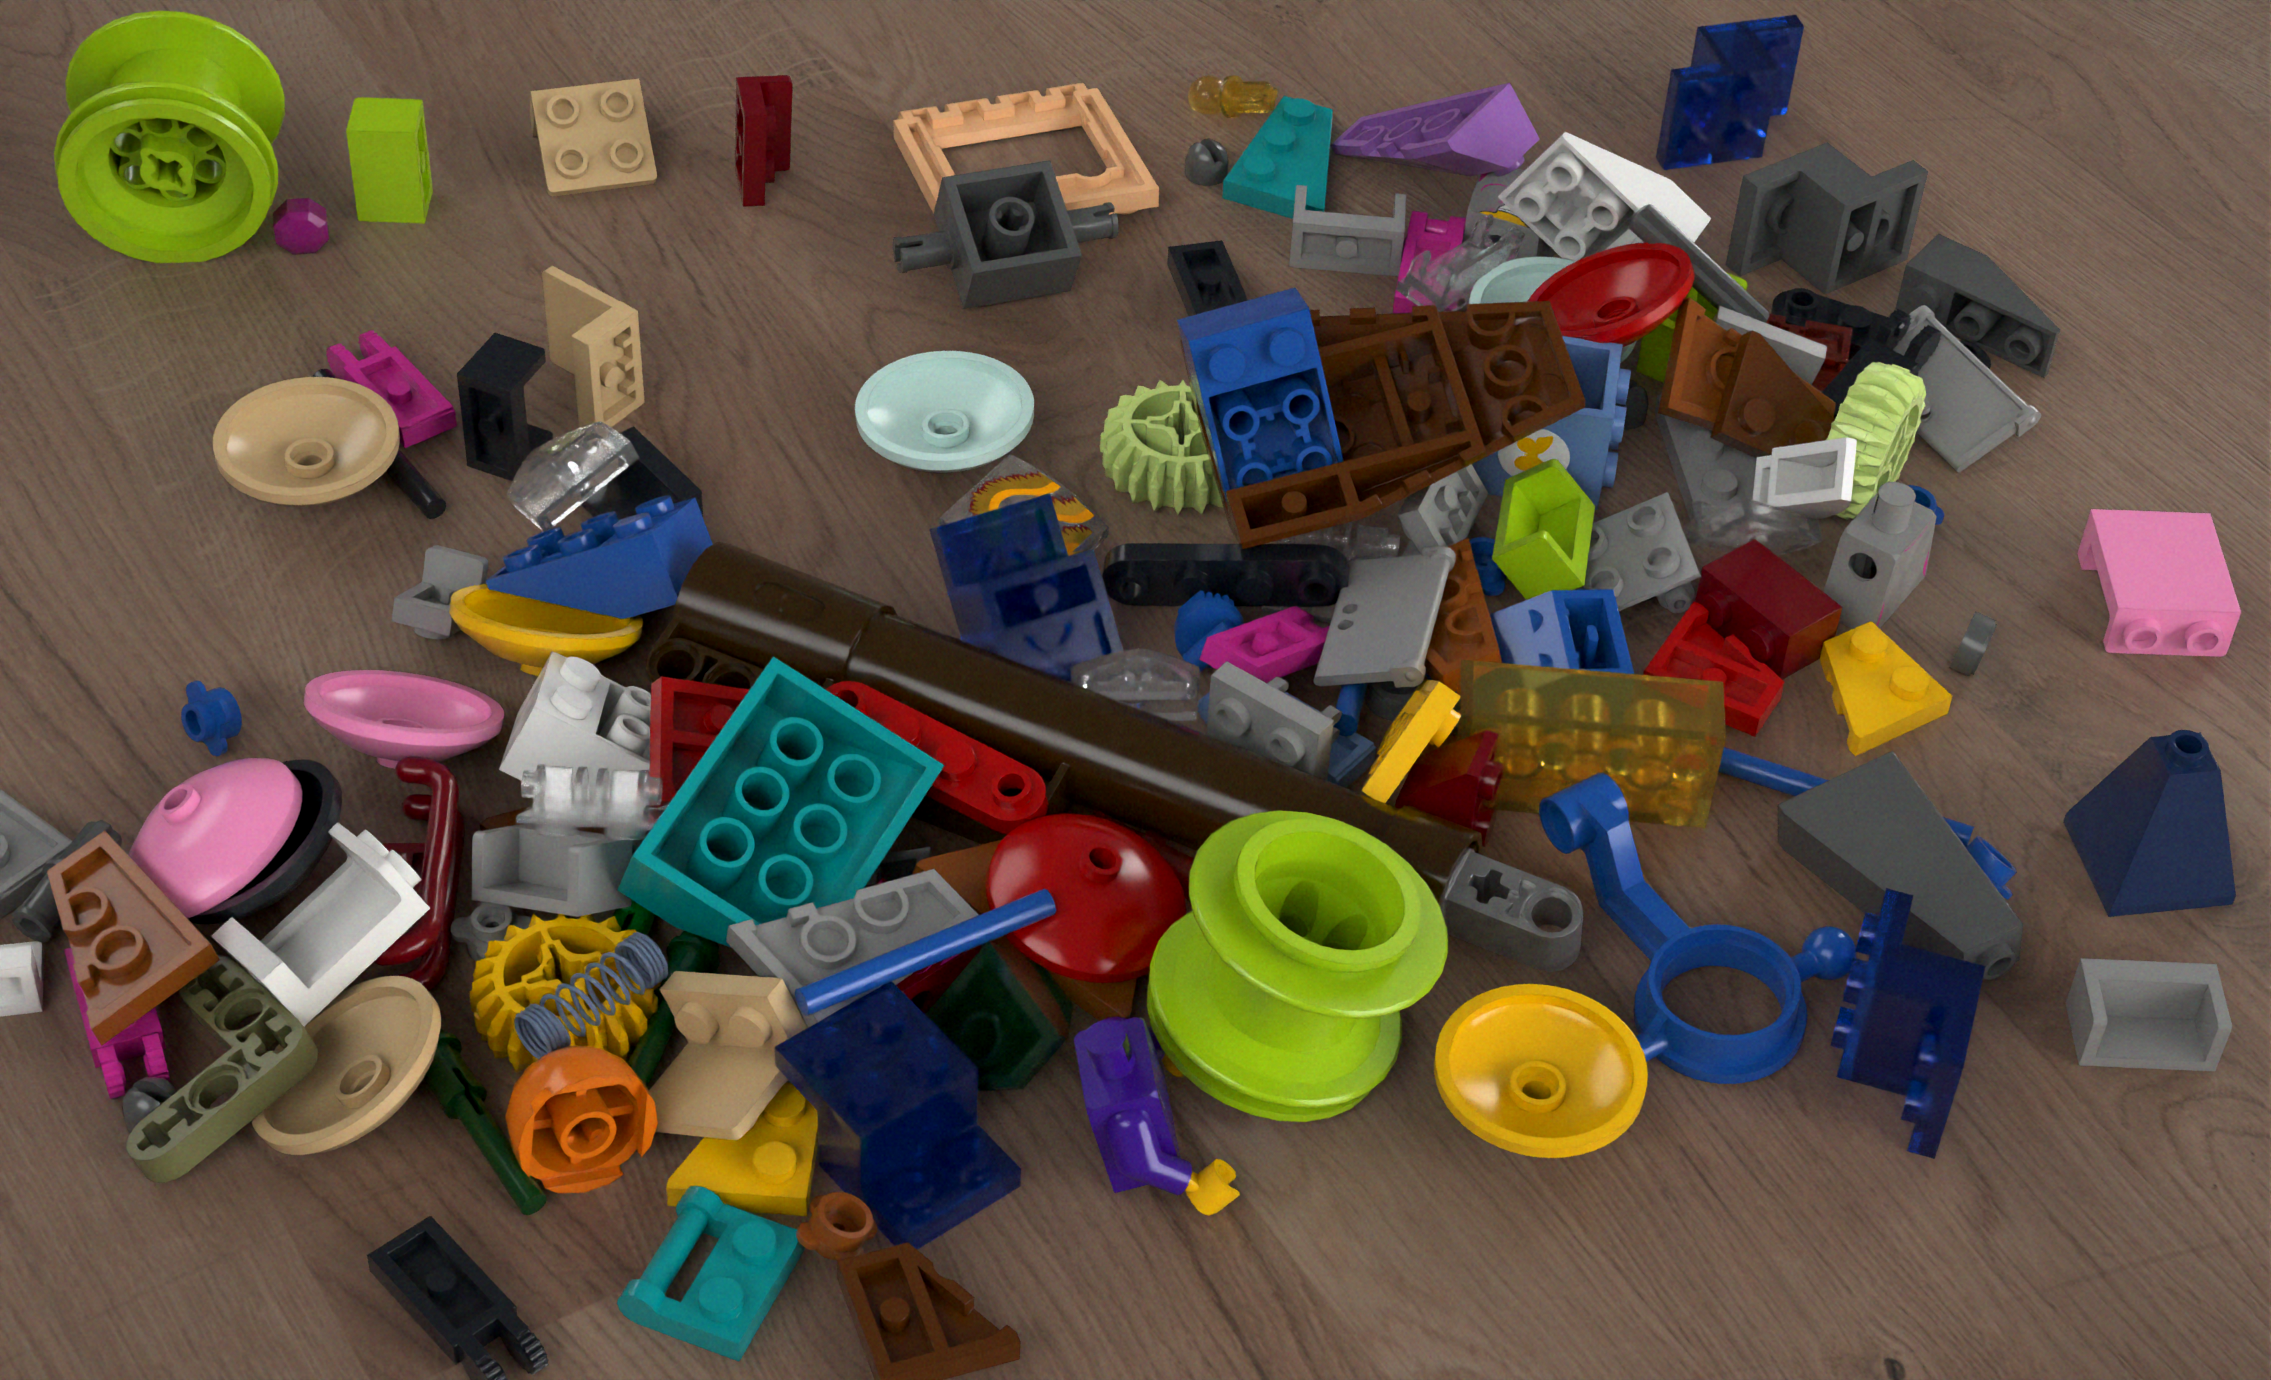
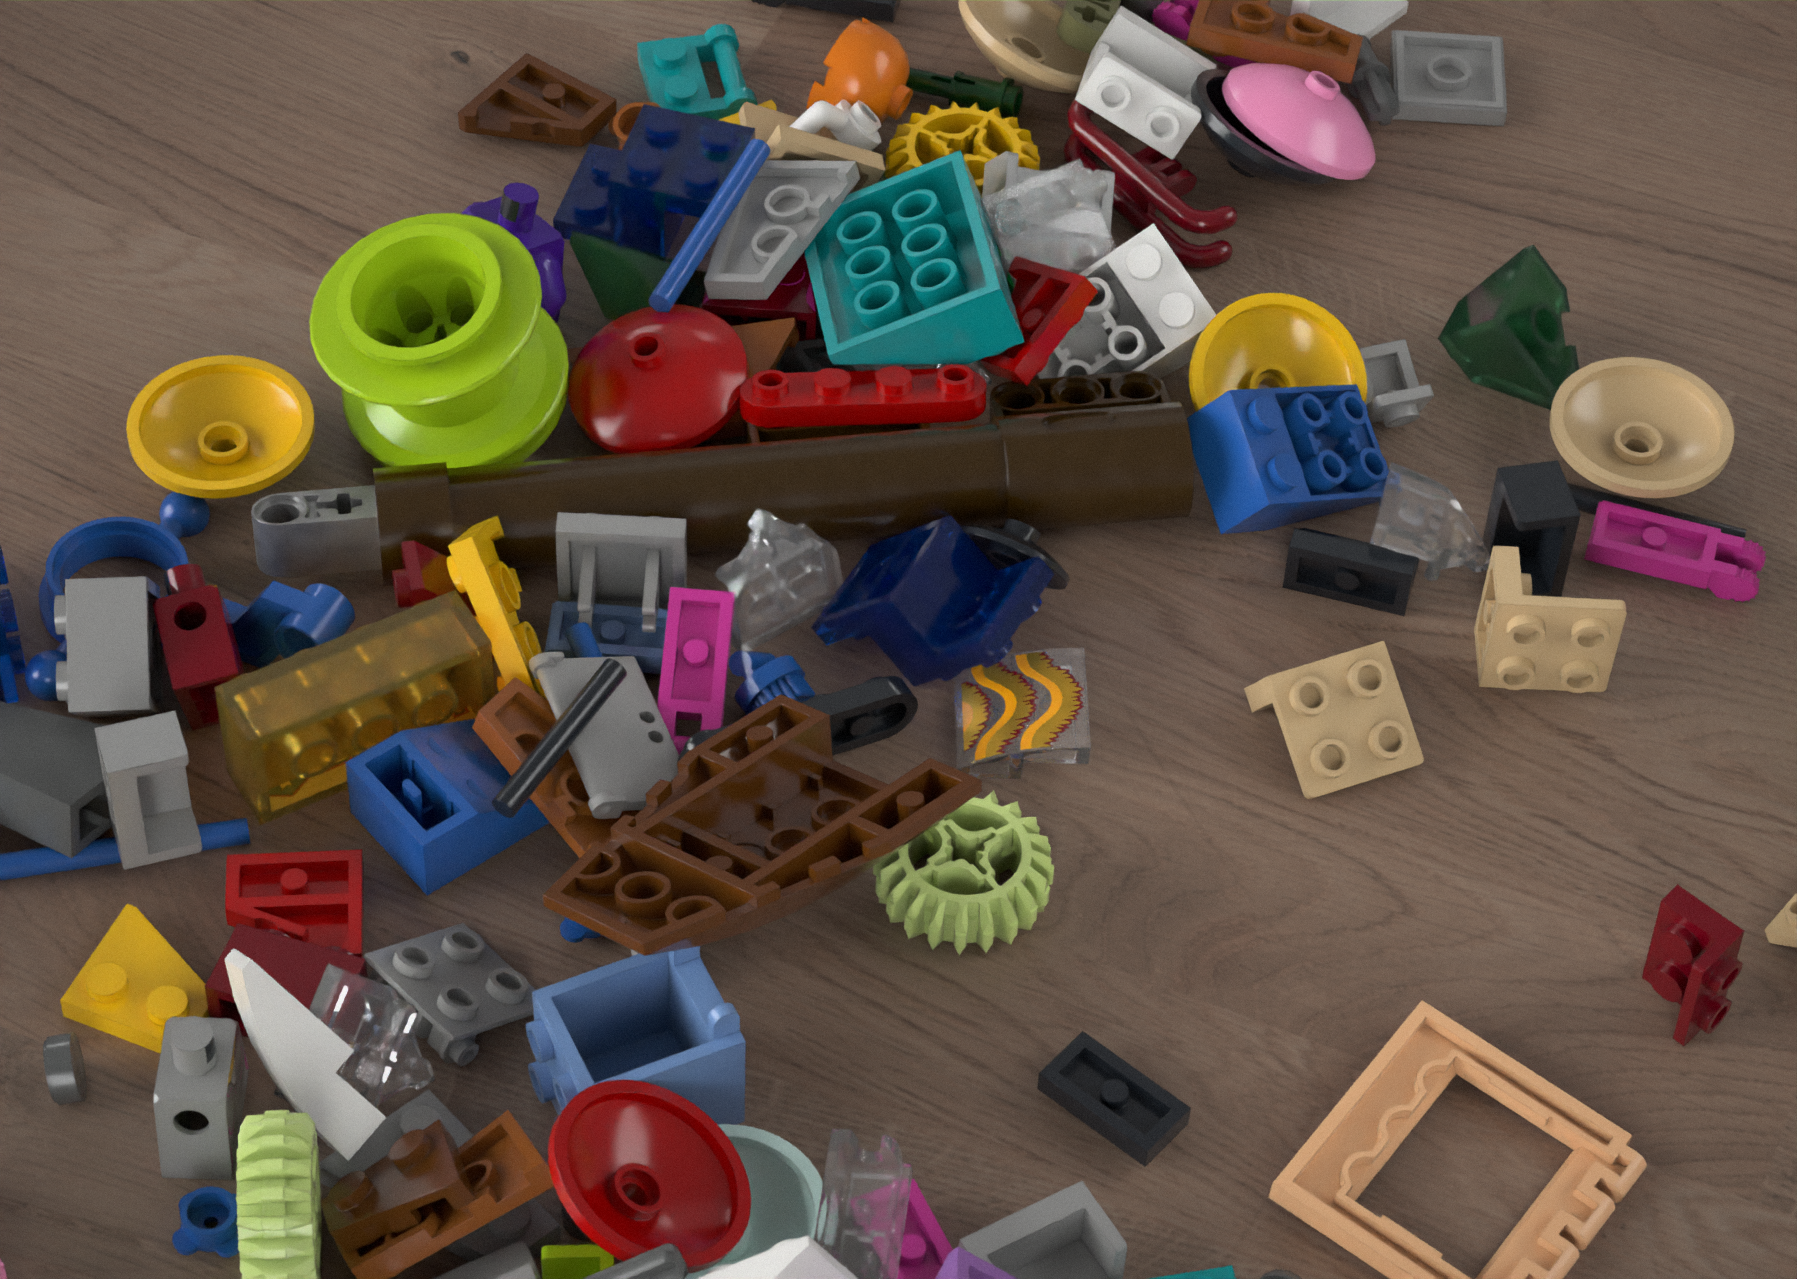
camera: 145 degrees right, 5 degrees up
blue plate [181,681,242,756] -> none
bright pink dish [304,670,504,769] -> none
sand blue piece [514,932,668,1059] -> none
light aqua dish [855,351,1034,473] -> none
dark grey brick [892,160,1119,309] -> none
blue slope [1177,288,1344,503] -> none
lime panel [1492,459,1595,600] -> none
none -> light grey brick [54,576,163,718]
none -> light grey panel [94,711,202,870]
none -> dark red torso [153,564,256,731]
none -> black bar [492,658,627,818]
none -> white plate [789,99,882,151]
none -> black dish [951,519,1070,590]
none -> tan bracket [1244,641,1424,799]
none -> clear green slope [1438,244,1579,410]

